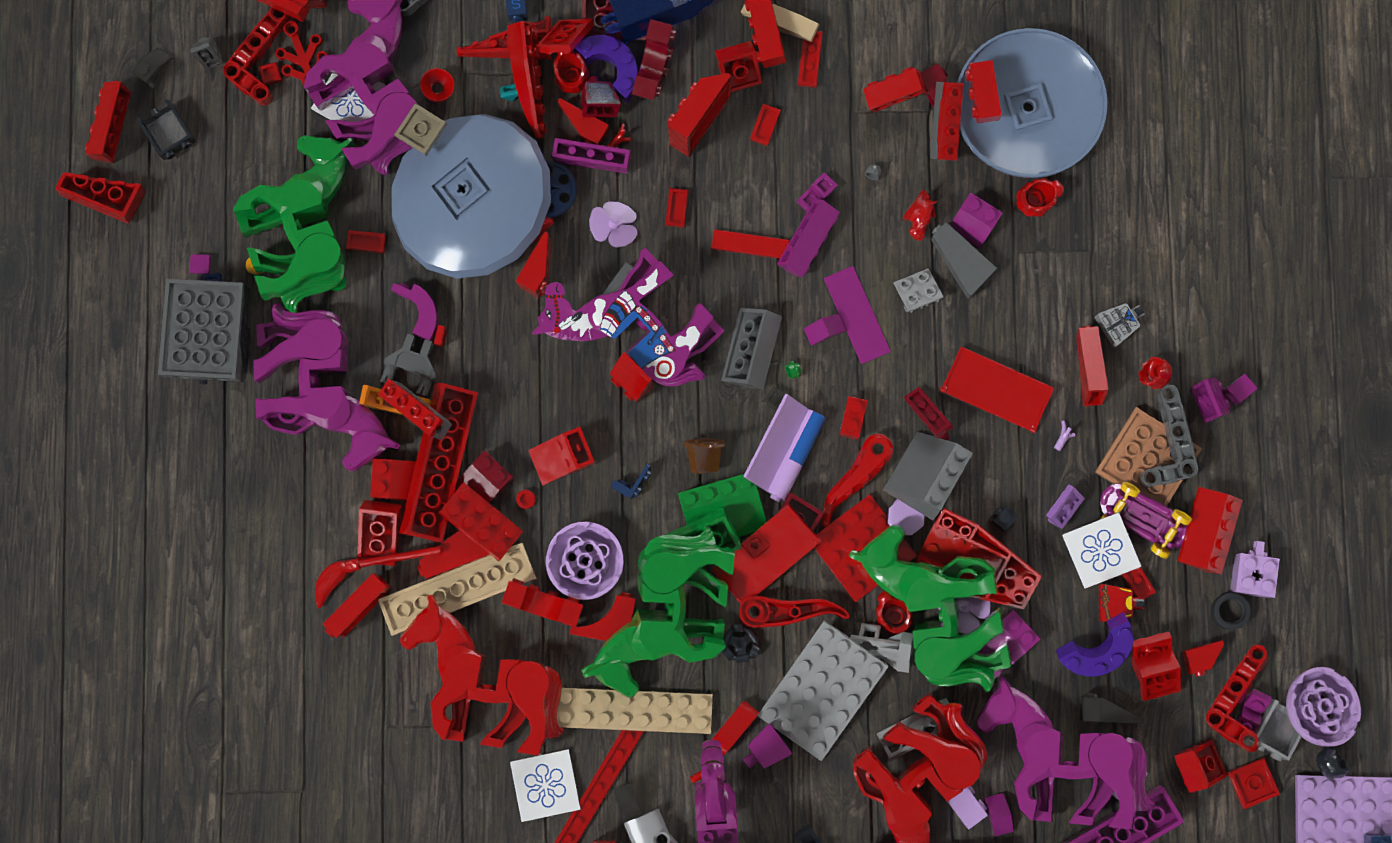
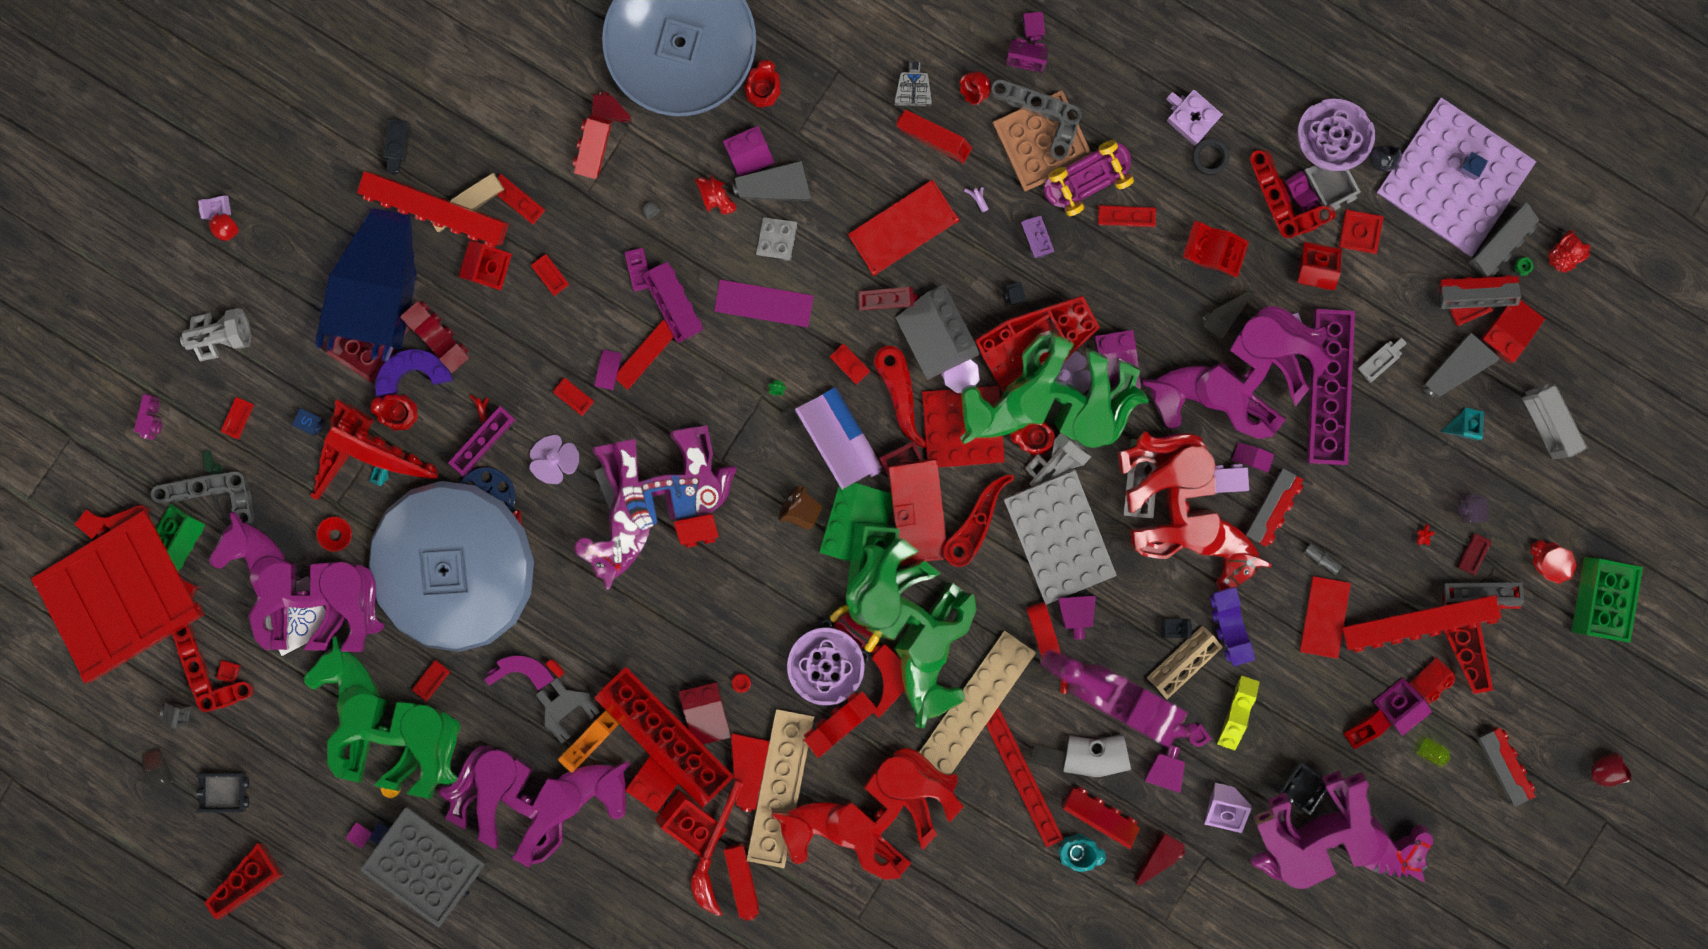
camera: 65 degrees left, 5 degrees up
red slope [85,81,132,163] -> none
red plant [275,21,328,86] -> none
red piece [378,379,452,440] -> none
dark tan tile [394,103,448,156] -> none
red plate [439,482,523,562] -> none
white sticker [510,749,580,822] -> none
red slope [516,232,551,299] -> none
red slope [528,427,596,486] -> none
red plate [536,18,594,54] -> none
red slope [558,98,610,145] -> none
dark red torso [581,76,621,117] -> none
dark blue bracket [611,464,652,499] -> none
red slope [667,73,731,157] -> none
dark grey slope [721,308,782,390] -> none
black piece [722,624,761,663] -> none
magenta slope [804,314,846,346] -> none
red piece [930,82,964,160] -> none
red brick [965,60,1002,124] -> none
dark purple brick [1056,612,1133,676] -> none
white sticker [1062,512,1141,588] -> none
torso [1099,584,1144,622] -> none
red slope [1177,487,1243,575] -> none
red slope [1181,640,1224,677] -> none
none -> magenta slope [594,349,622,391]
none -> torso [821,605,880,662]

